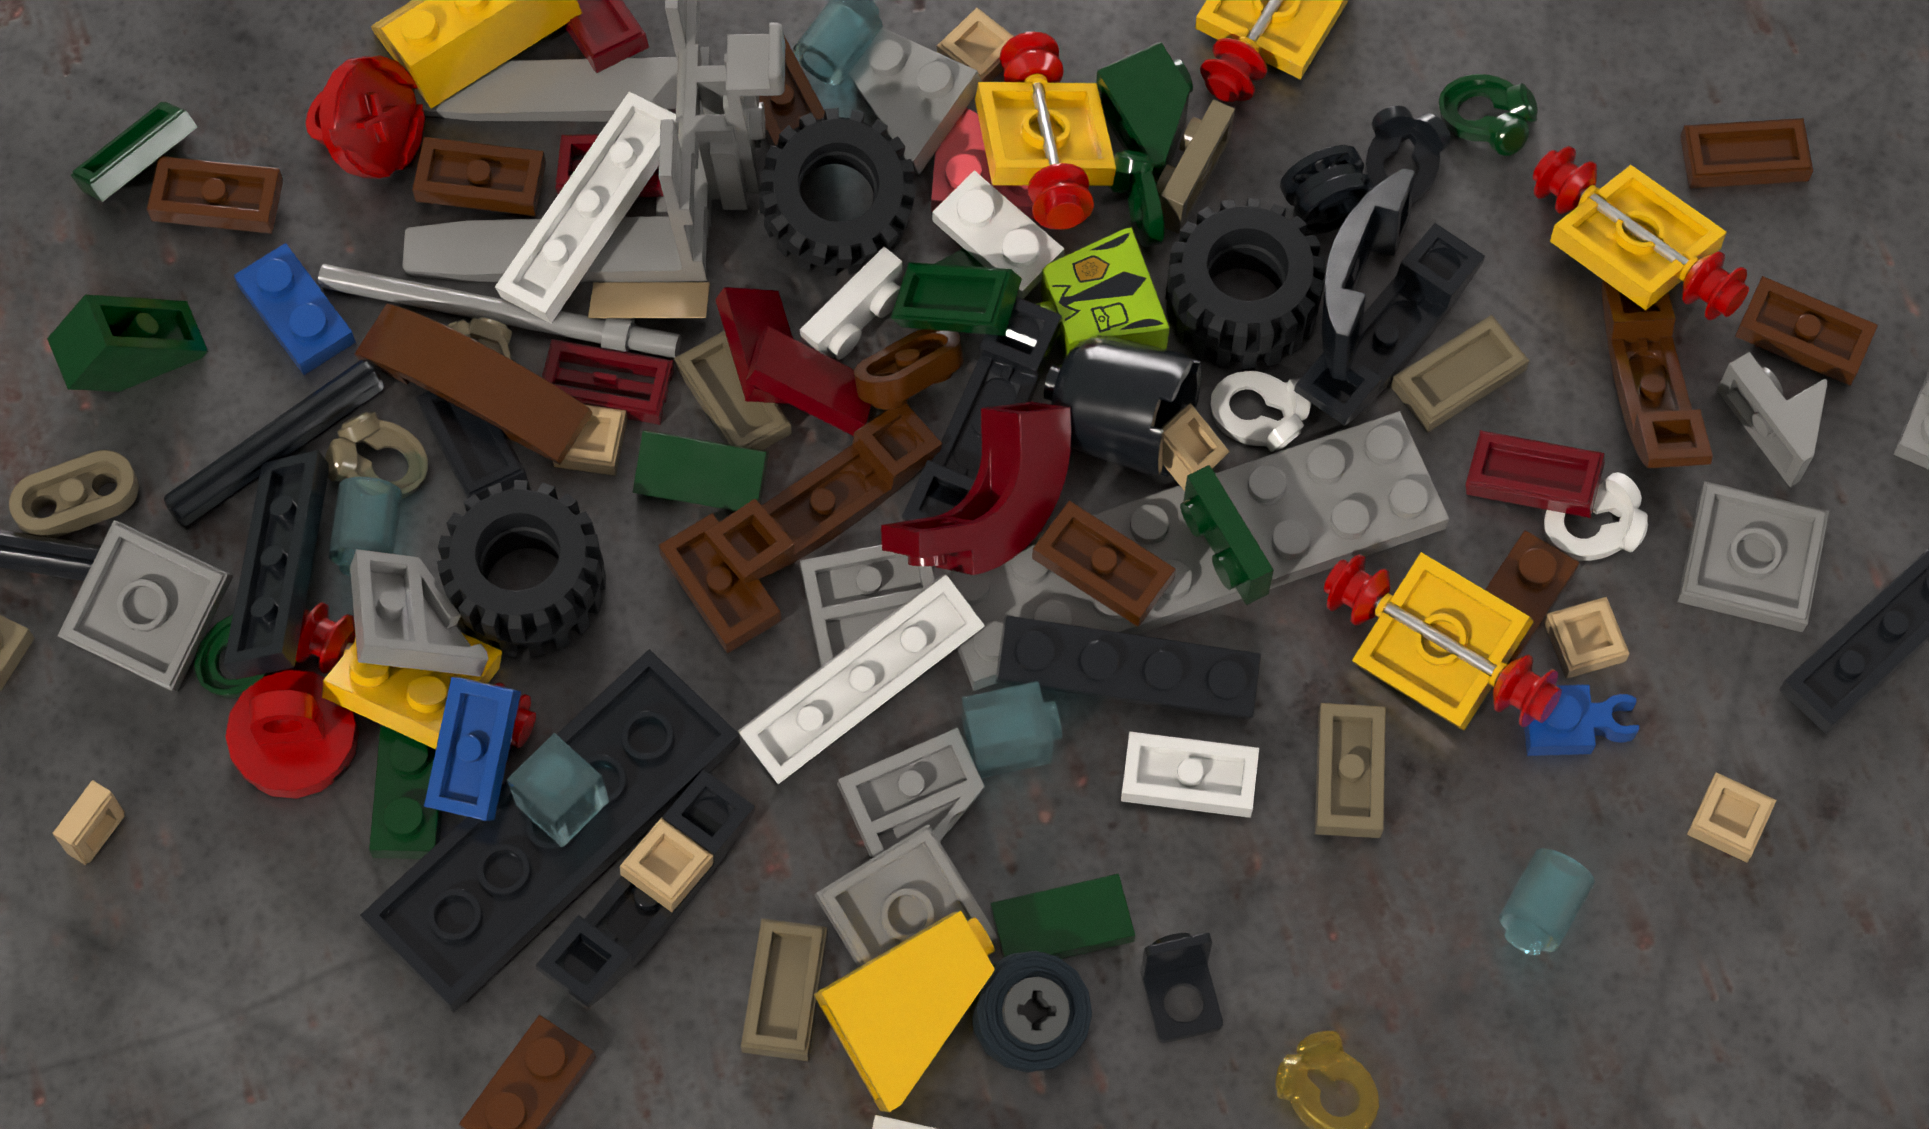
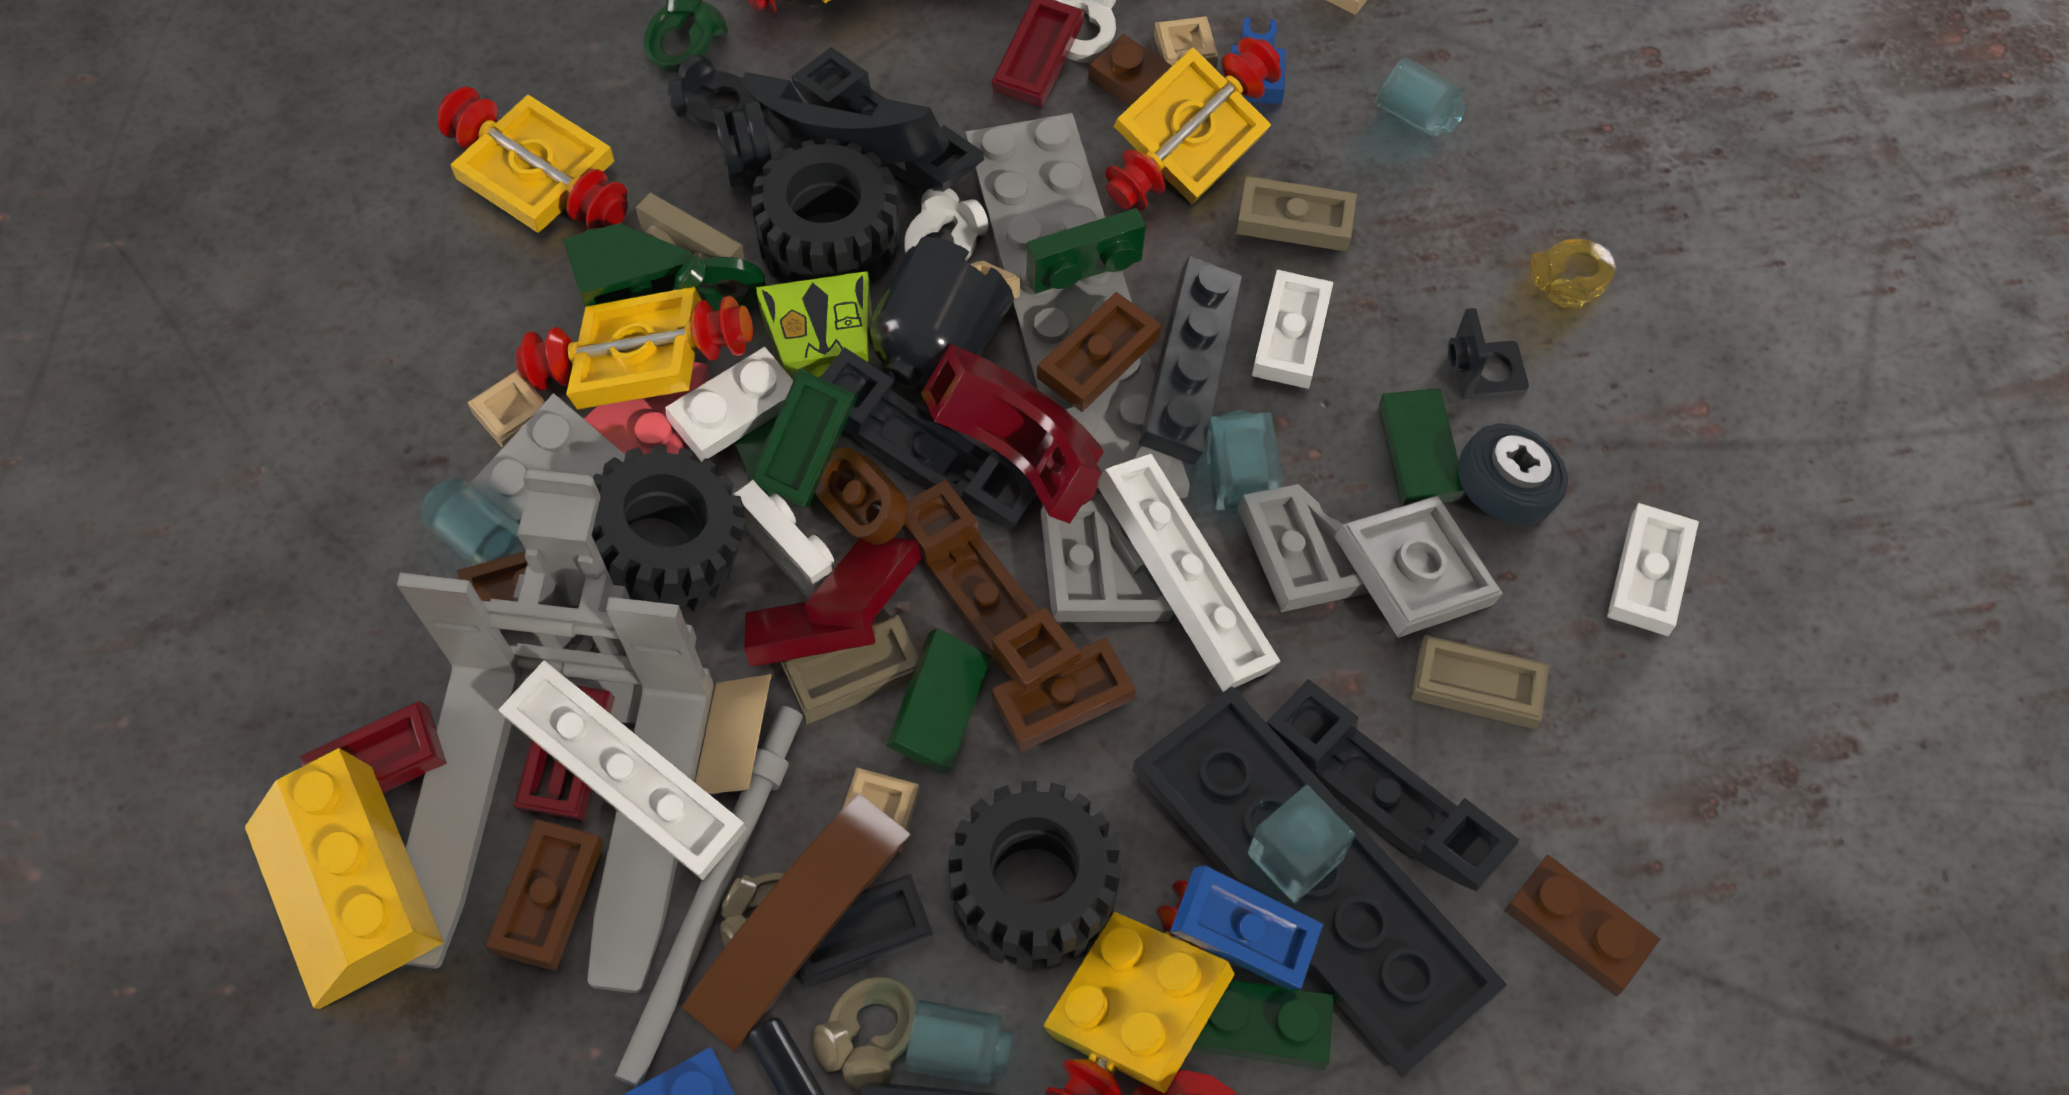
camera: 85 degrees left, 5 degrees down
red tile [306,55,425,179] -> none
light grey wing [350,549,488,677] -> none
dark red tile [542,339,674,425] -> none
tan tile [620,818,713,912] -> none
yellow slope [814,911,995,1112] -> none
dark tan tile [1390,315,1529,433] -> none

